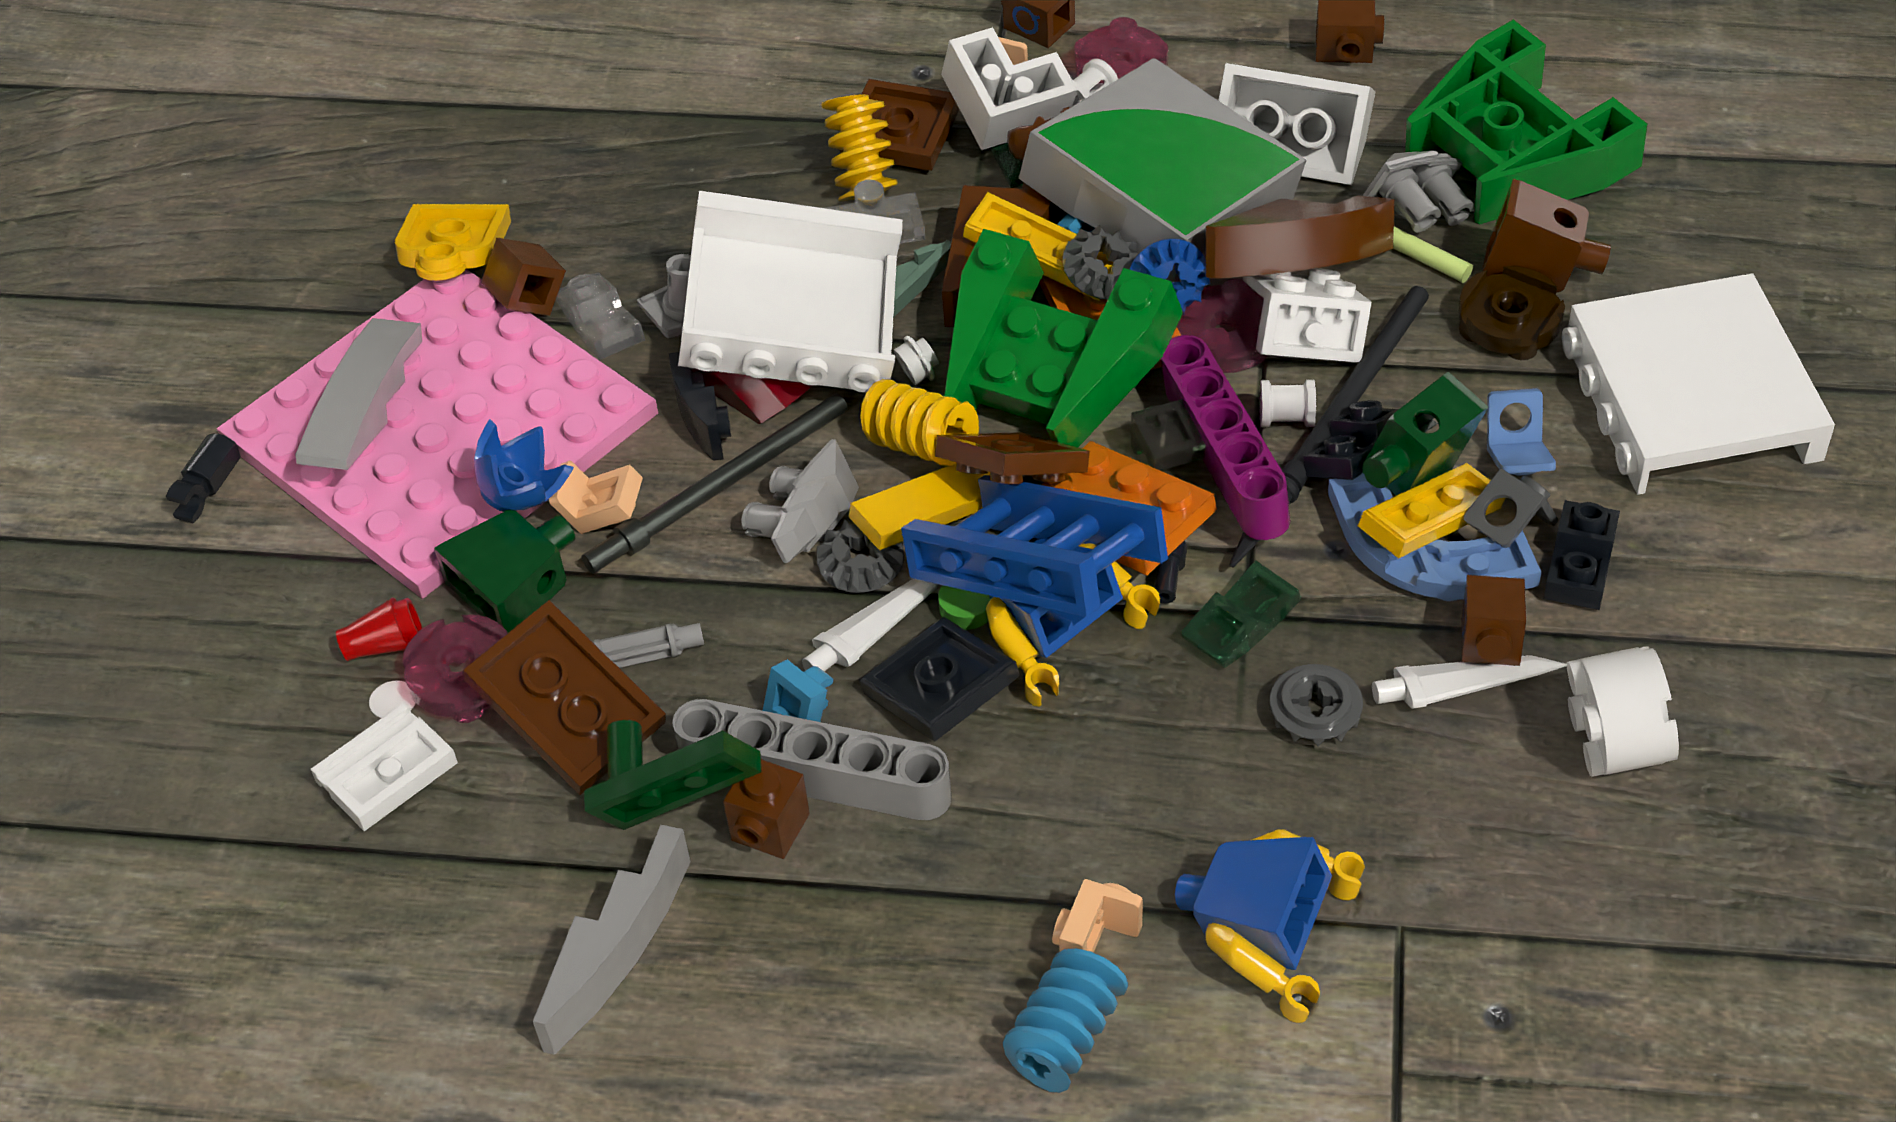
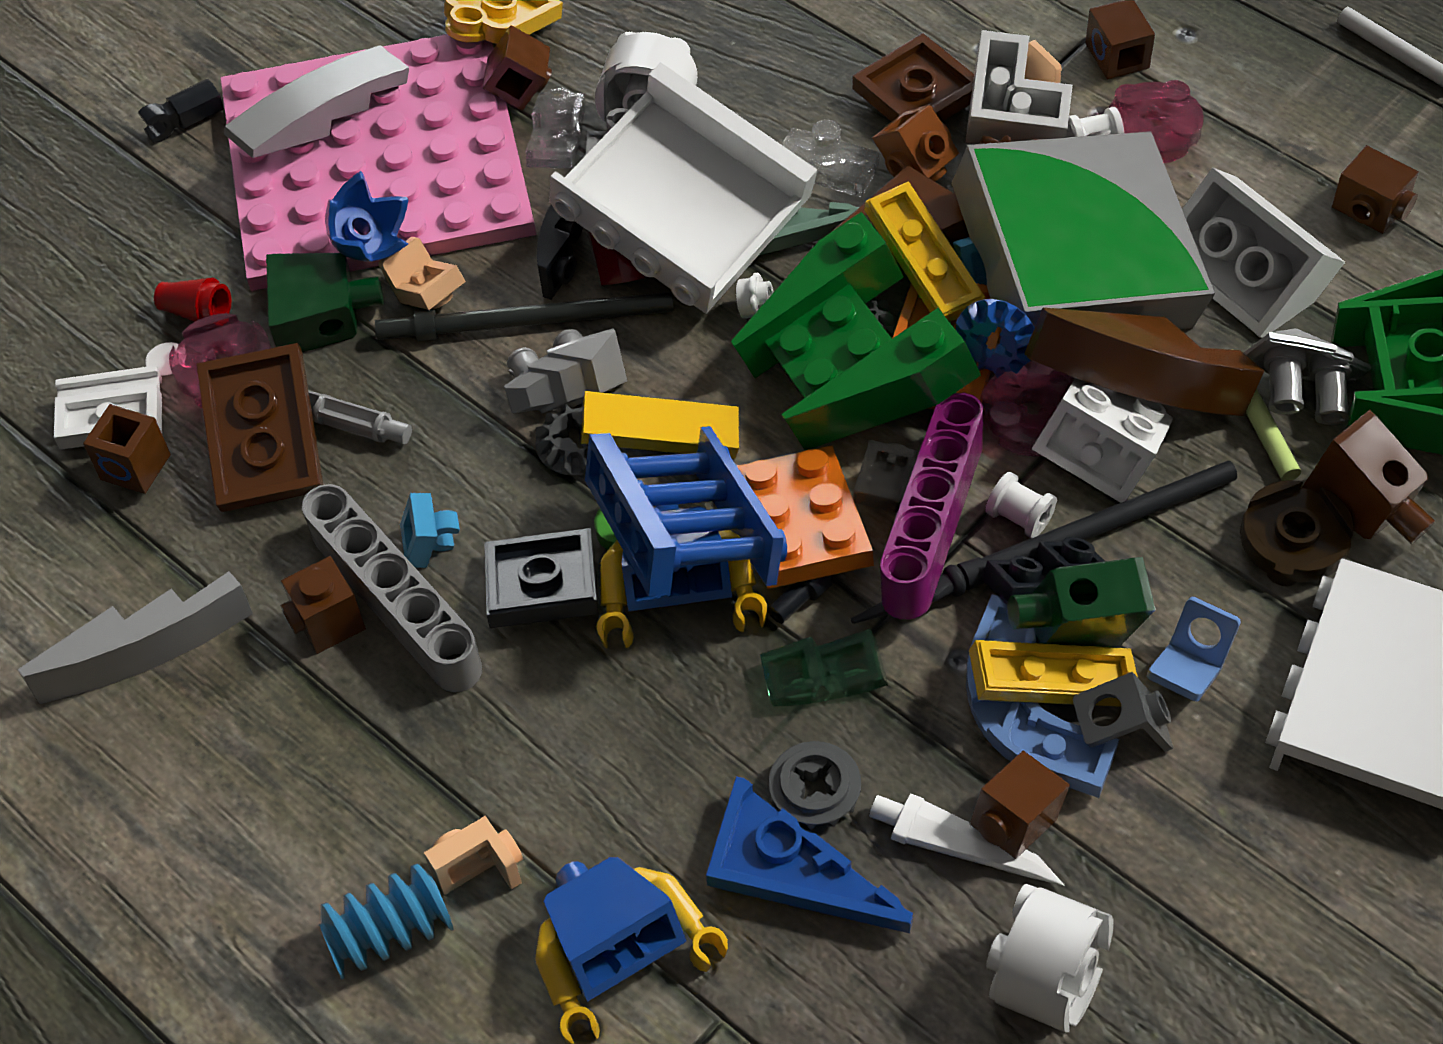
camera: 35 degrees right, 5 degrees up
dark green piece [584,720,762,830] -> none
white bar [802,579,938,671] -> none
yellow piece [821,94,898,201] -> none
yellow piece [860,379,979,466] -> none
reddish brown plate [935,432,1090,484] -> none
dark grey gear [1063,225,1138,300] -> none
black slope [1543,500,1620,610] -> none
none -> reddish brown brick [83,404,171,494]
none -> white brick [595,32,698,121]
none -> blue wing [706,776,913,934]
none -> dark orange brick [872,104,959,182]

